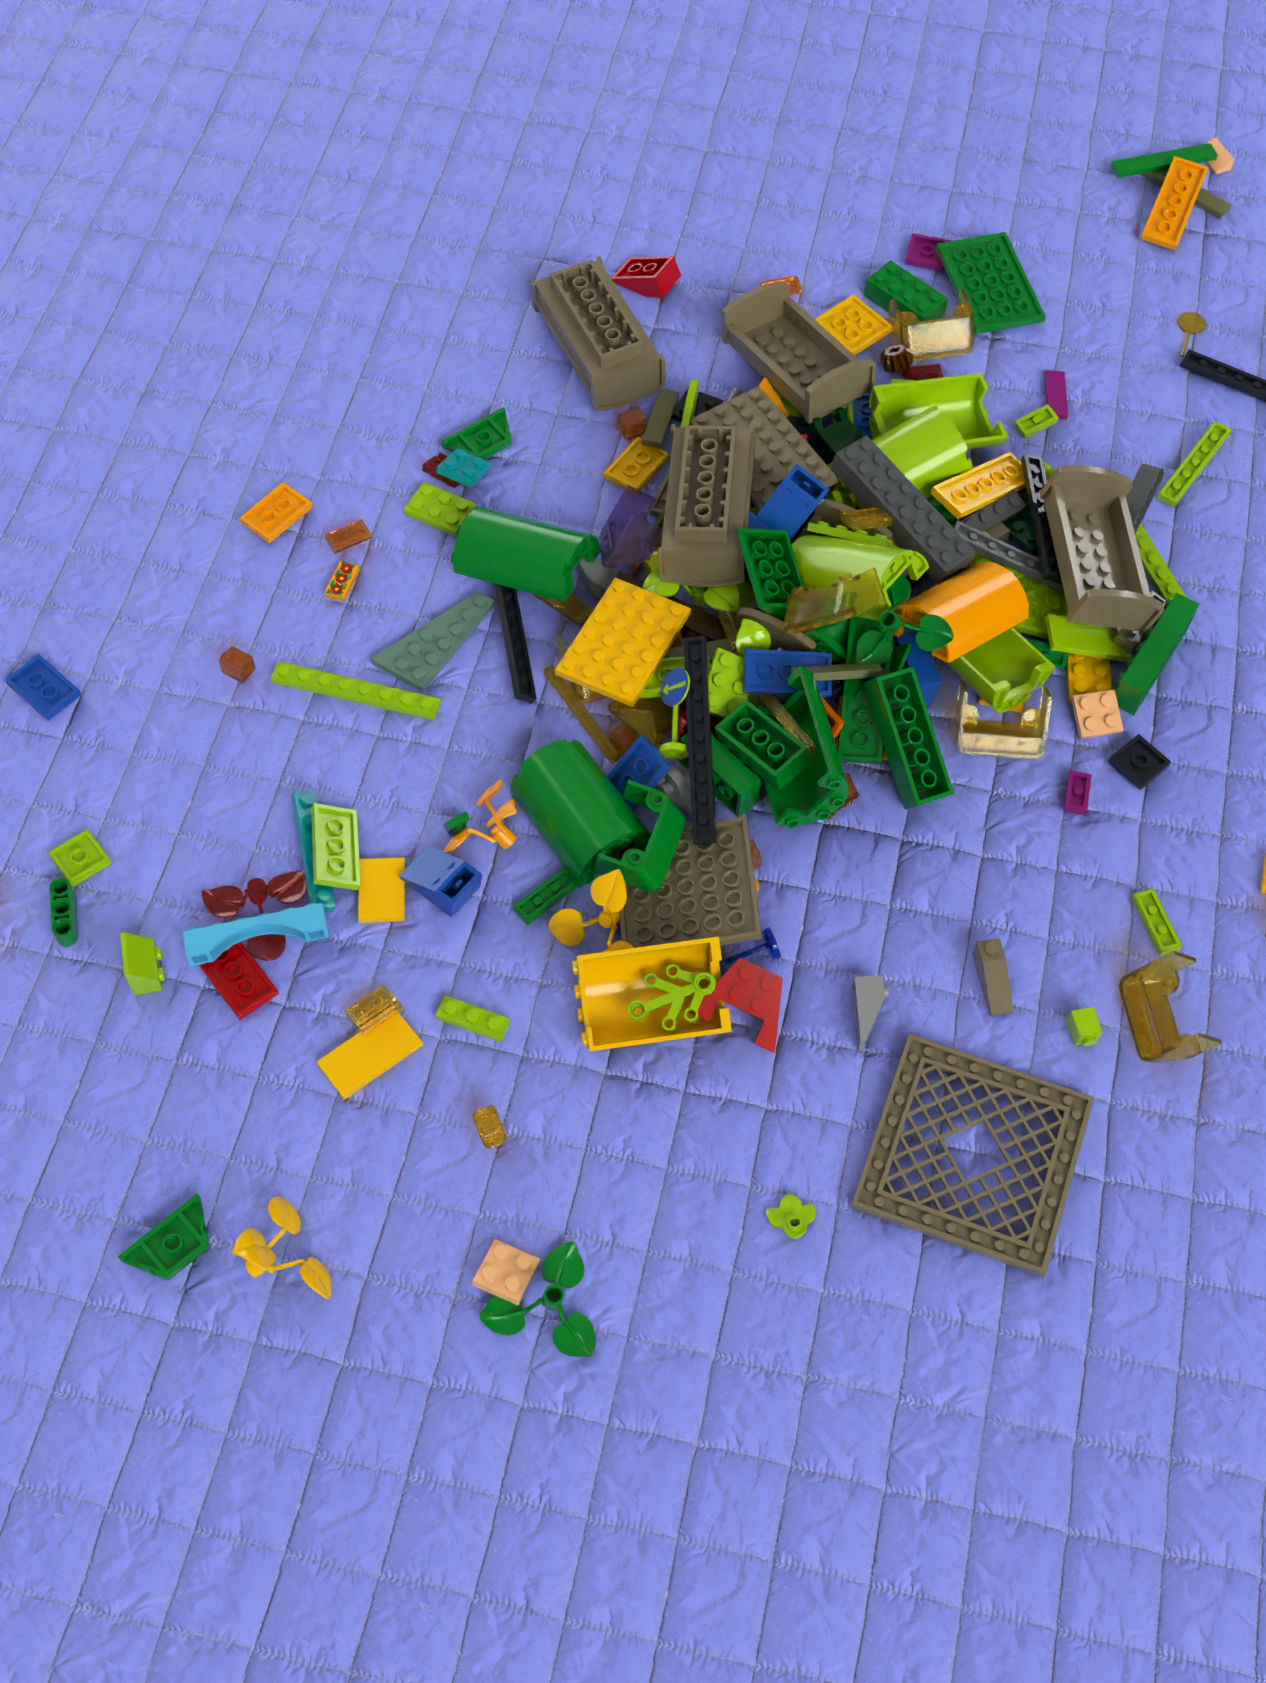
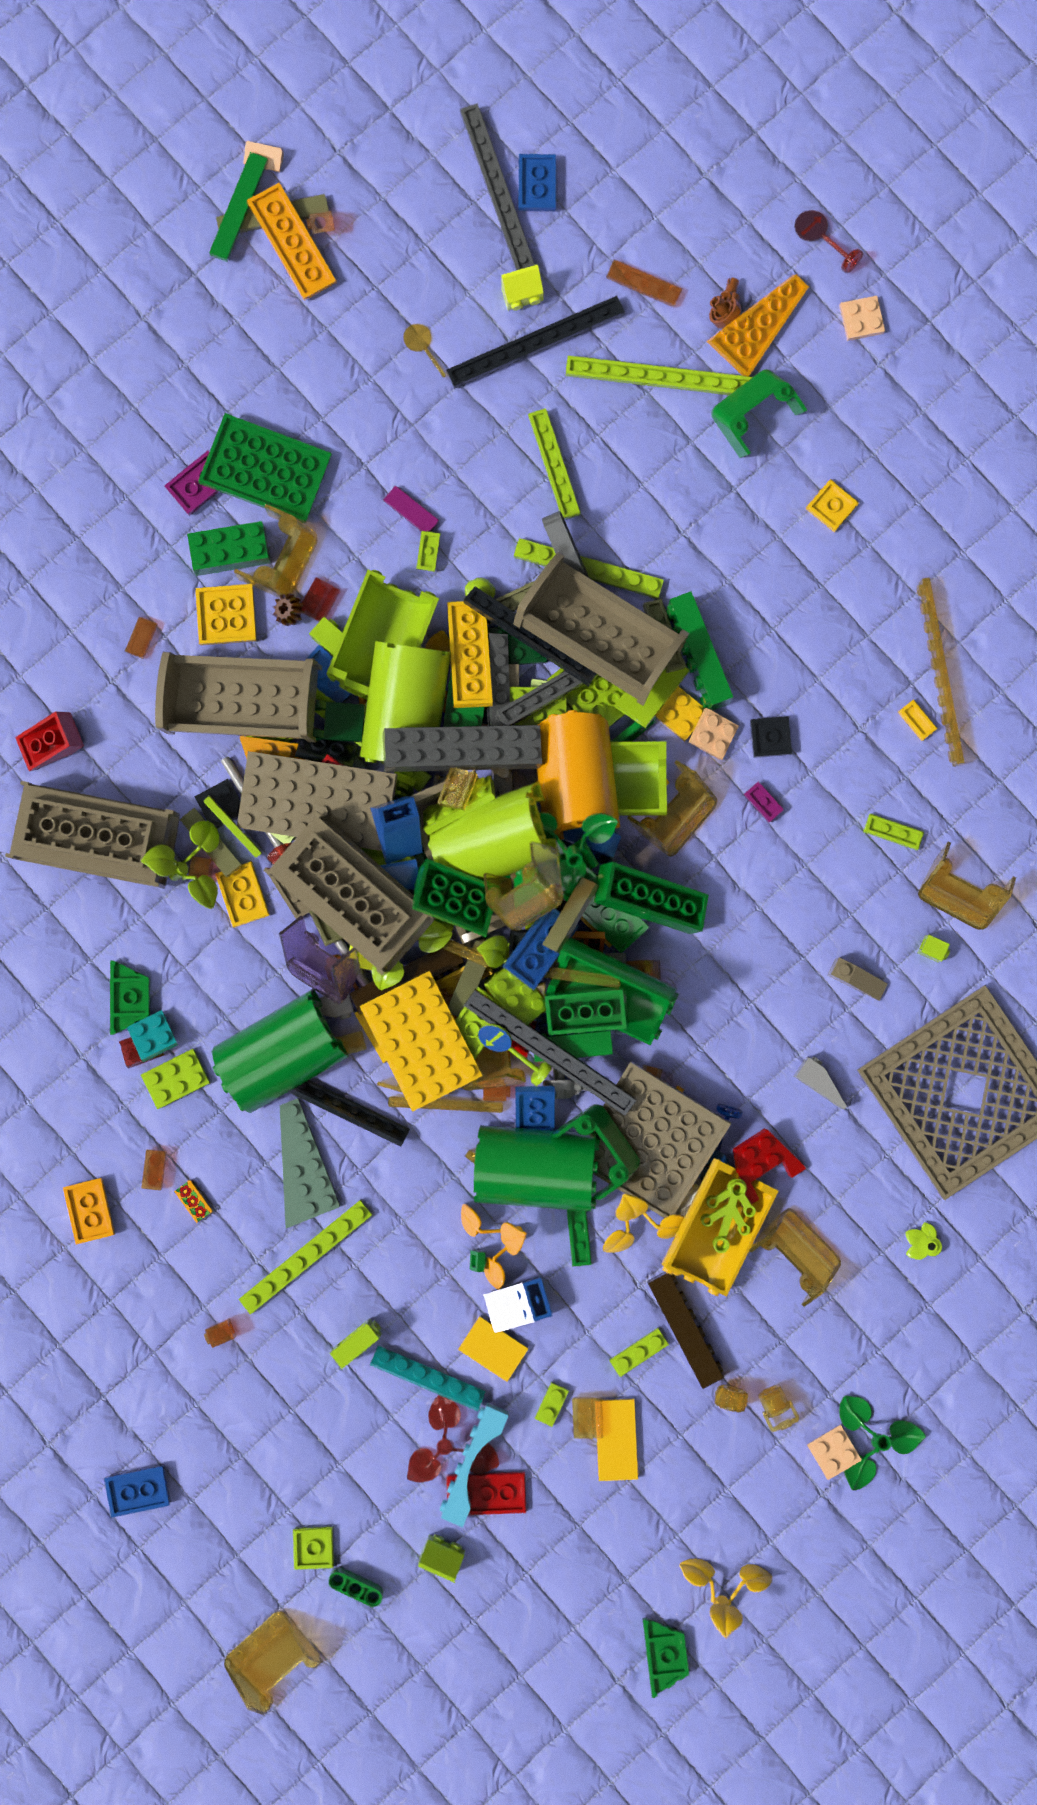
camera: 55 degrees left, 25 degrees up
lime plate [311,803,361,890] -> none
none -> lime plant [141,821,219,909]
none -> clear orange brick [306,210,335,234]
none -> lime window [329,1318,382,1369]
none -> lime plate [534,1382,569,1427]
none -> dark brown brick [647,1271,724,1389]
none -> clear yellow windscreen [749,1208,841,1307]
none -> clear yellow piece [757,1384,799,1432]

